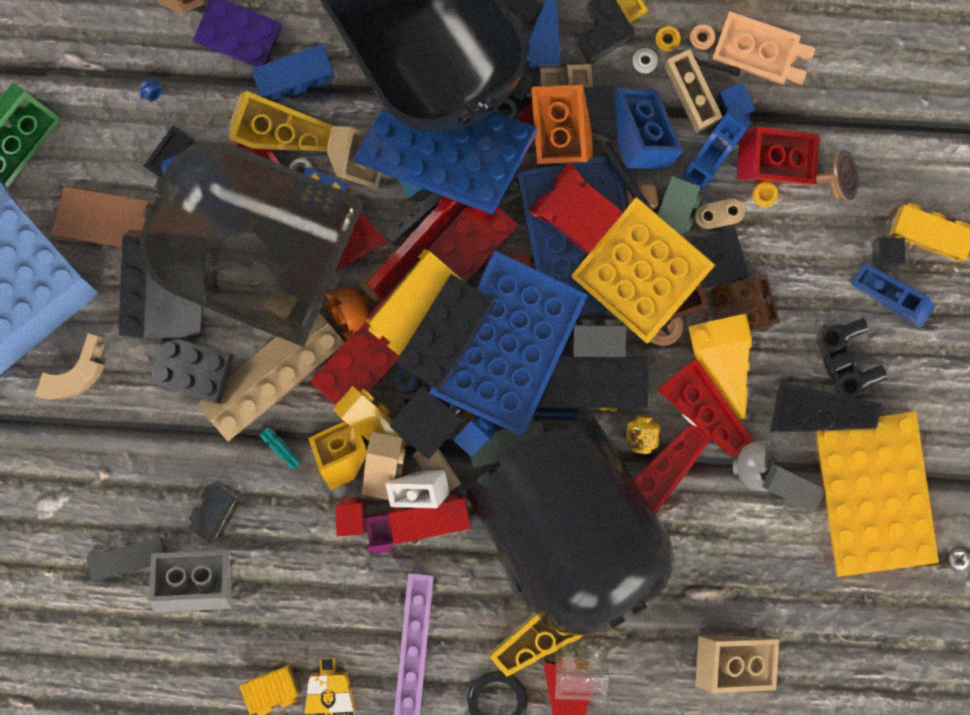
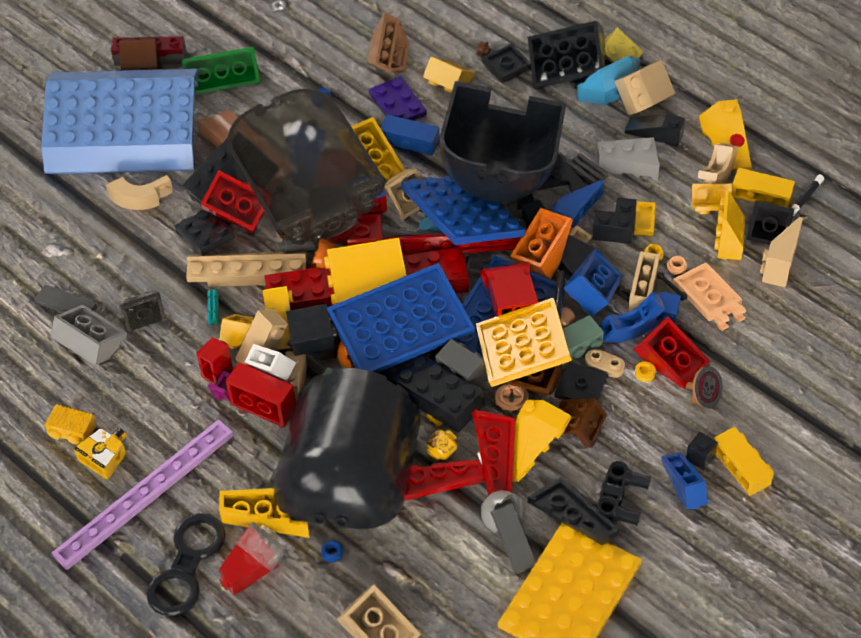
camera: 40 degrees right, 35 degrees down
black plate [396,274,496,391] -> none
blue brick [453,415,499,457] -> none
white plate [632,48,658,74] -> none
none -> red brick [200,170,271,234]
none -> blue plate [321,541,343,563]

